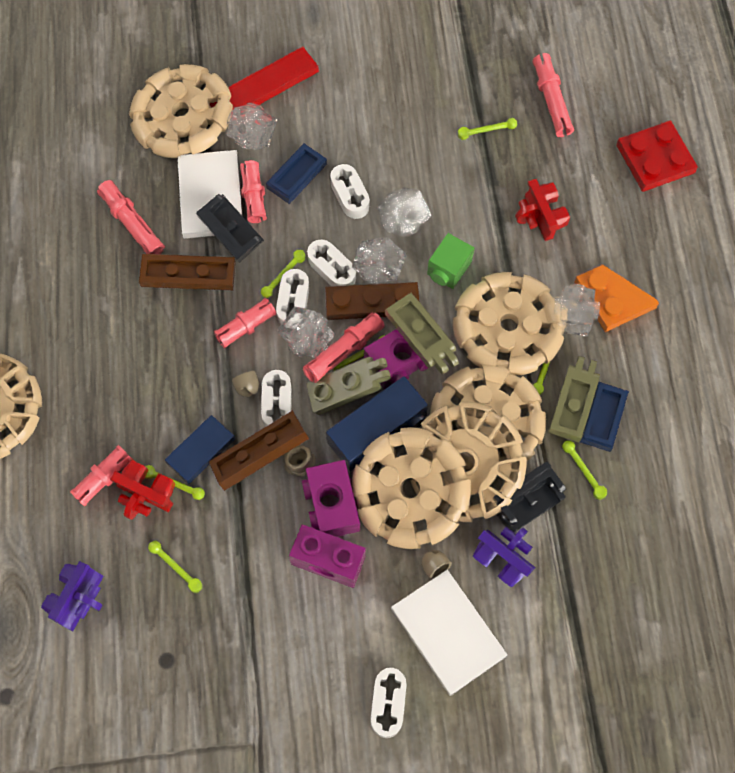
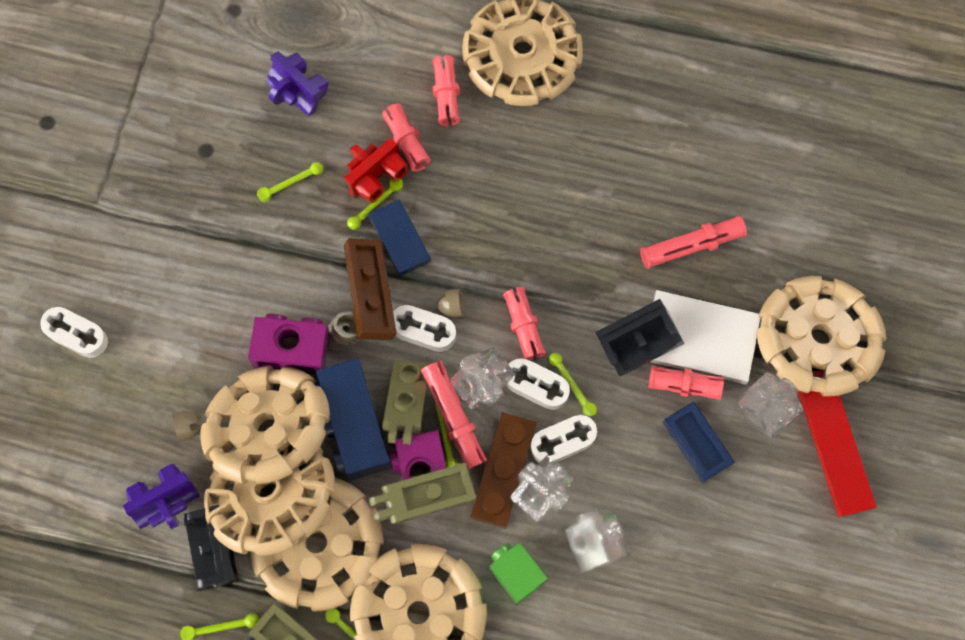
camera: 110 degrees right, 5 degrees up
reddish brown plate [139,254,236,291] -> none
magenta brick [289,524,366,588] -> none
white beam [330,164,370,219] -> none
white tile [391,569,507,696] -> none
none -> coral pin [433,55,460,126]

